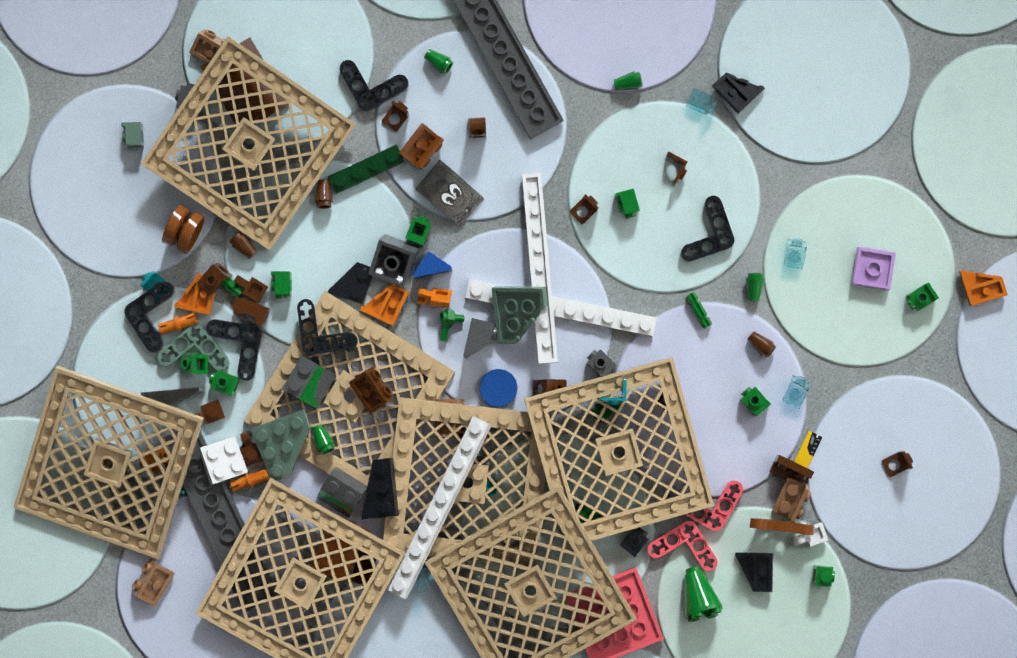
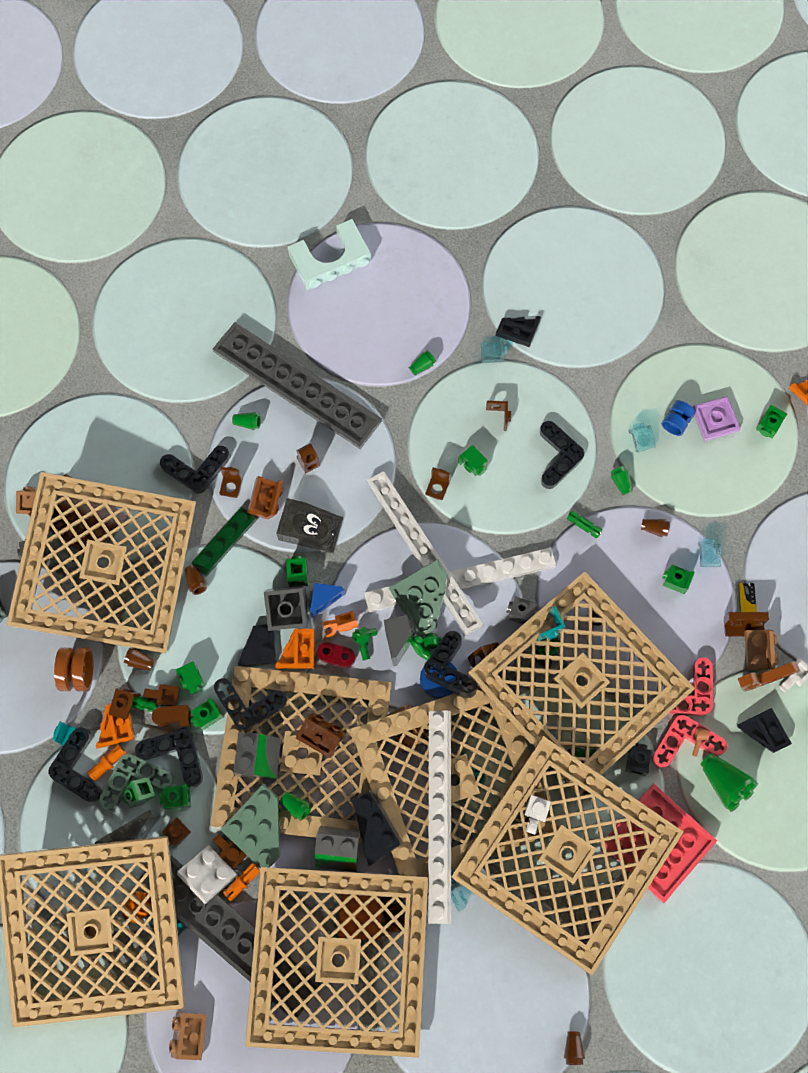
camera: 25 degrees left, 15 degrees down
none -> green brick [190,698,224,730]
none -> dark red plate [317,642,356,668]
none -> green arm [411,635,433,661]
none -> green plate [423,633,441,649]
none -> black beam [424,631,477,698]
none -> white plate [524,795,551,835]
none -> blue wheel [661,400,696,436]
none -> nougat hand [692,728,709,757]

